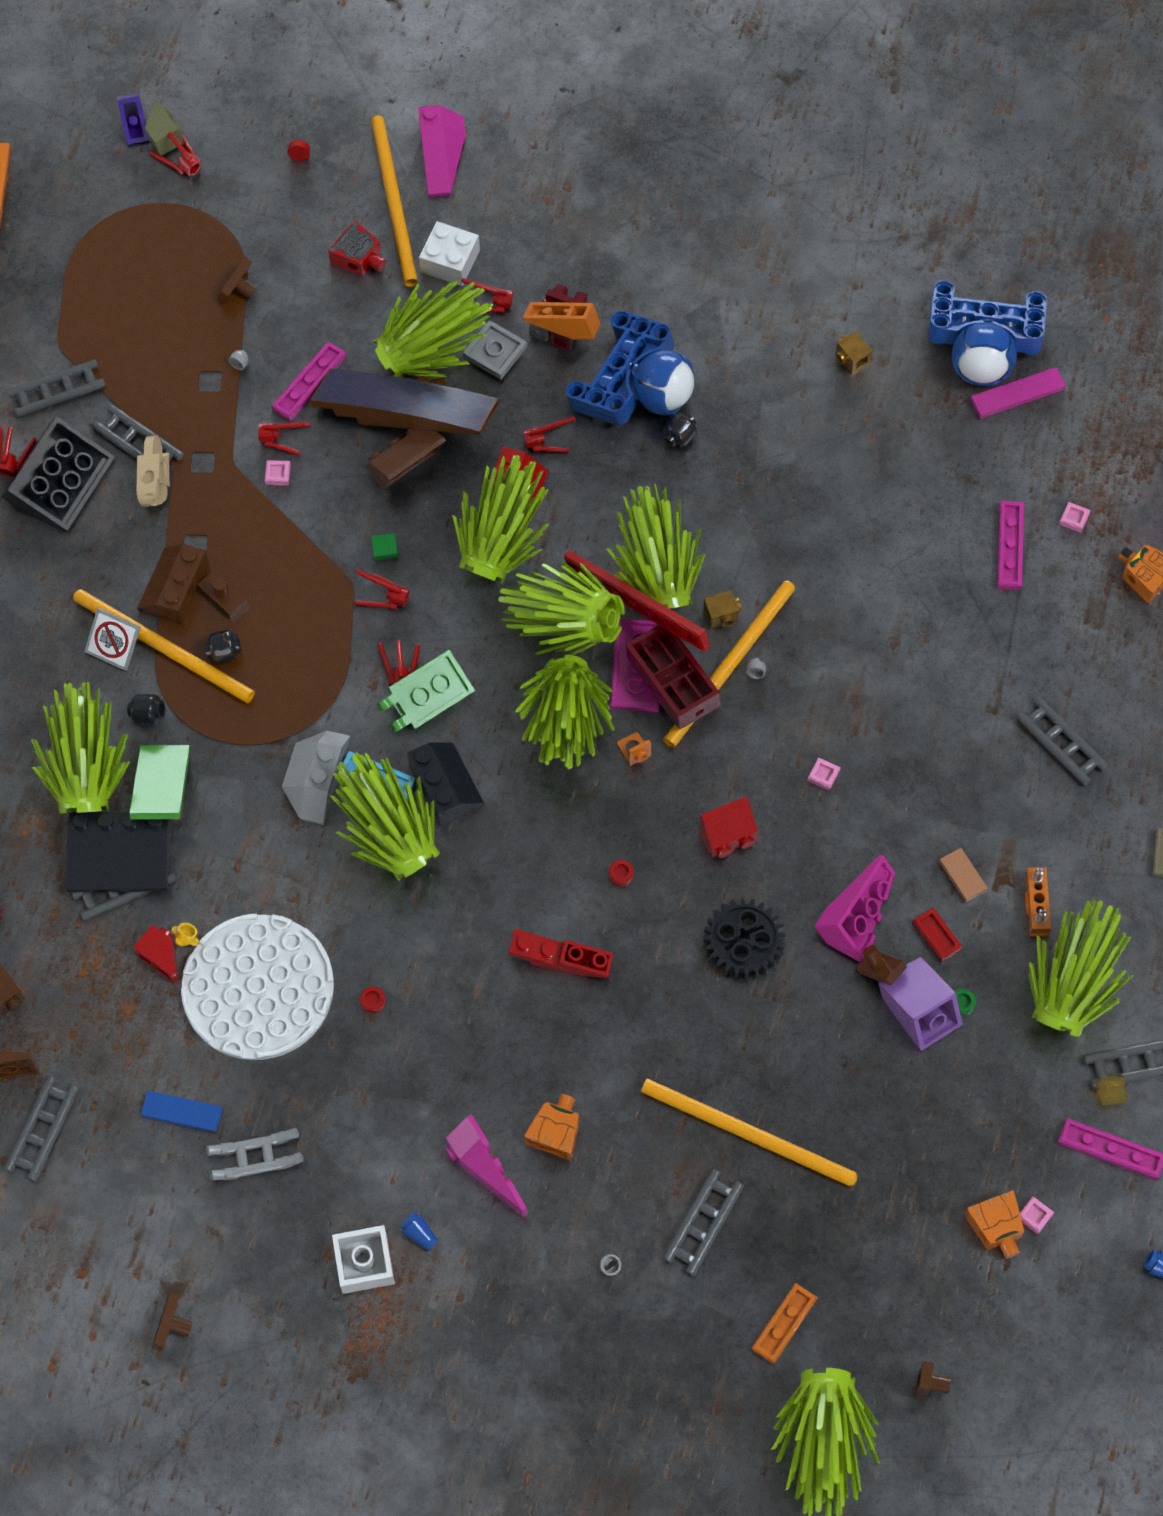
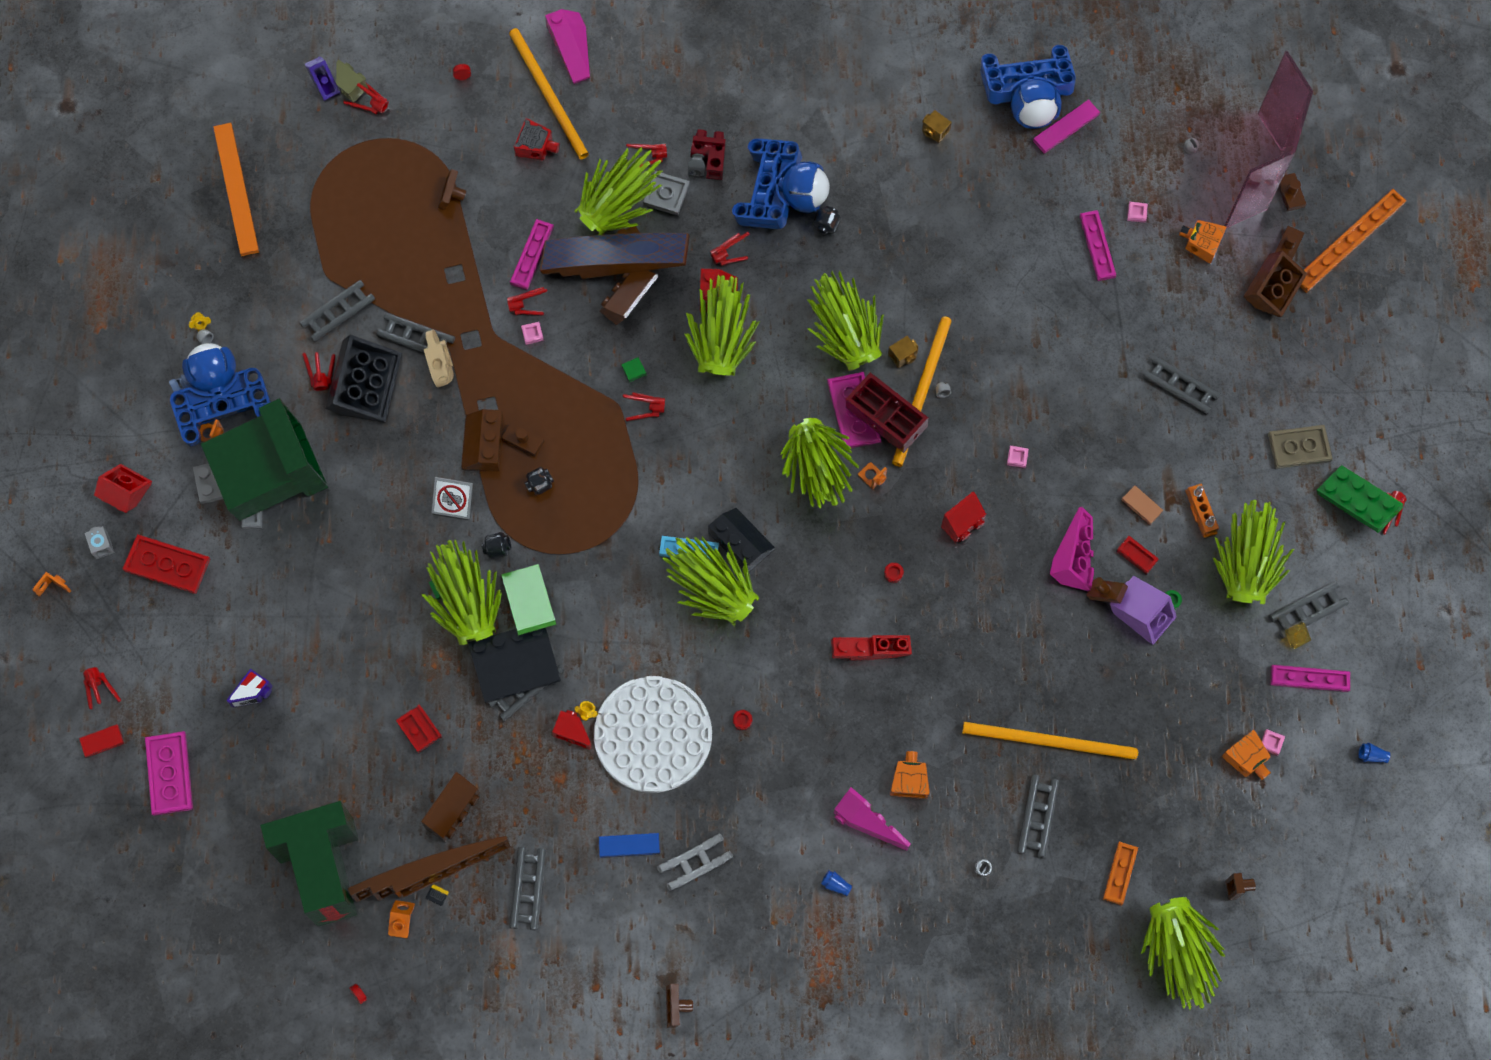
camera: 20 degrees left, 5 degrees up
light orange piece [73,589,255,703] -> none
light grey hinge [228,350,249,371] -> none
light grey wedge [282,731,351,825] -> none
white brick [332,1225,395,1294] -> none
tile [376,650,475,733] -> none
red plant [378,640,420,686] -> none
white brick [419,221,480,286] -> none
lime plant [498,561,625,658] -> none
orange slope [523,302,601,340] -> none
red tile [564,550,710,652] -> none
black gear [703,898,786,979] -> none

